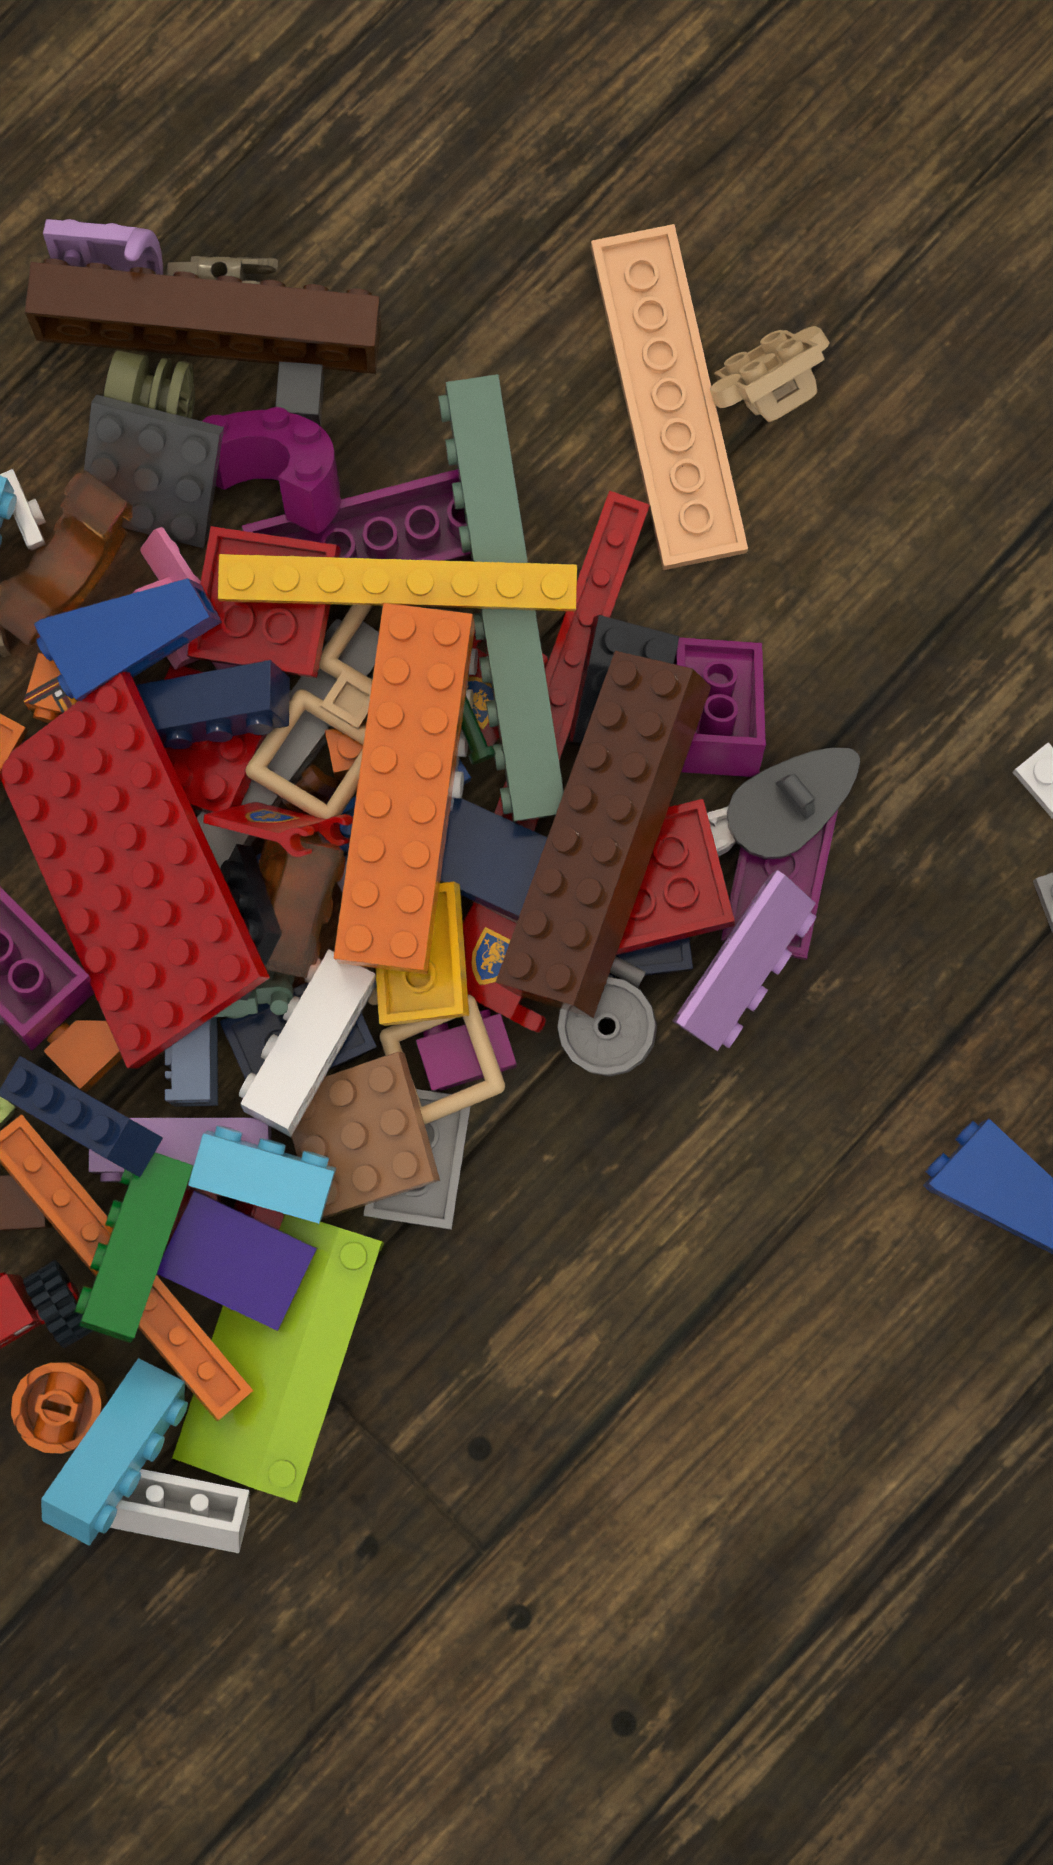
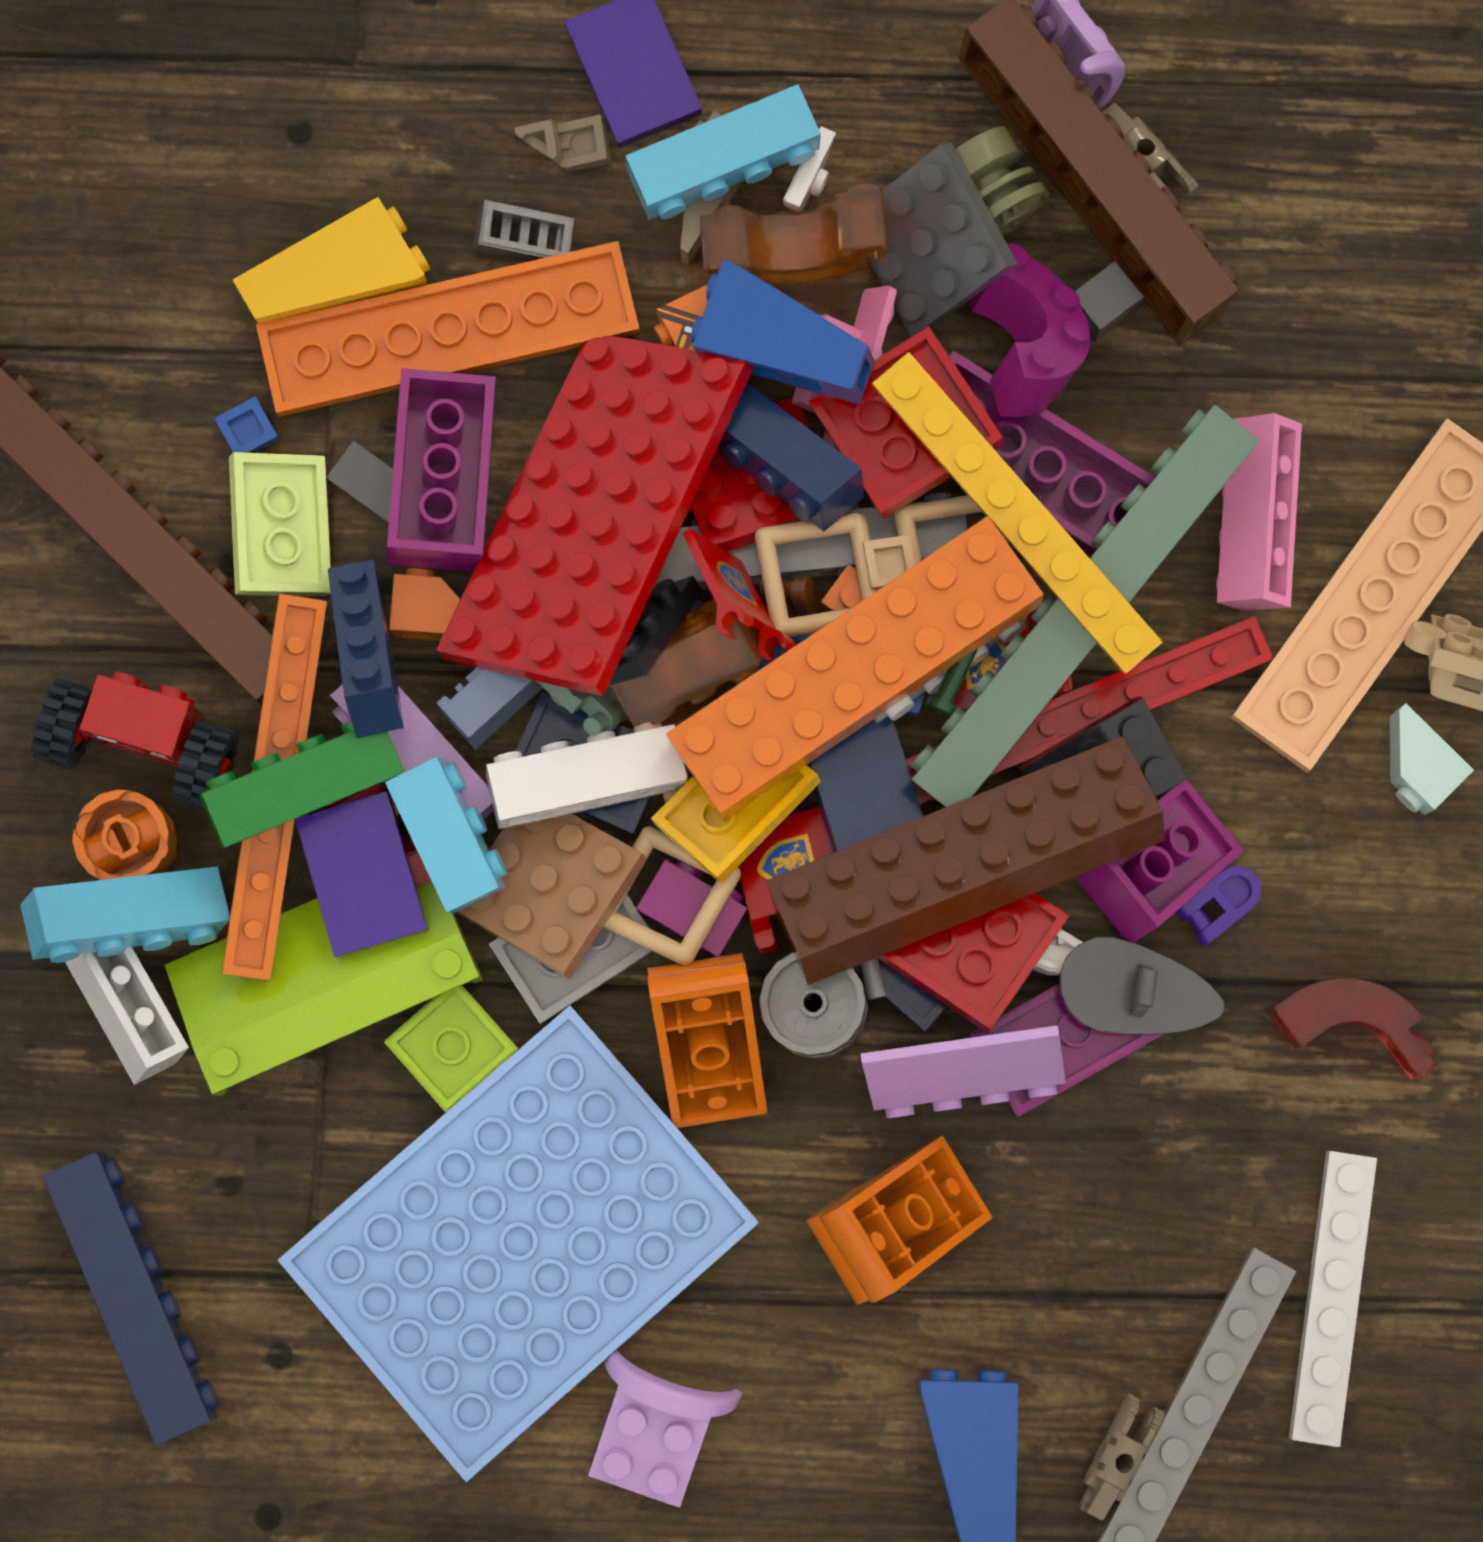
camera: 50 degrees right, 0 degrees up
none -> dark blue brick [43,1152,220,1446]
none -> light blue plate [278,1005,759,1482]
none -> lime plate [384,985,519,1113]
none -> lavender piece [588,1349,743,1508]
none -> orange brick [647,953,768,1128]
none -> orange brick [806,1135,993,1305]
none -> dark purple plate [1175,866,1261,948]
none -> bright pink brick [1216,413,1302,611]
none -> clear red arch [1266,978,1437,1081]
none -> light aqua slope [1389,703,1474,815]

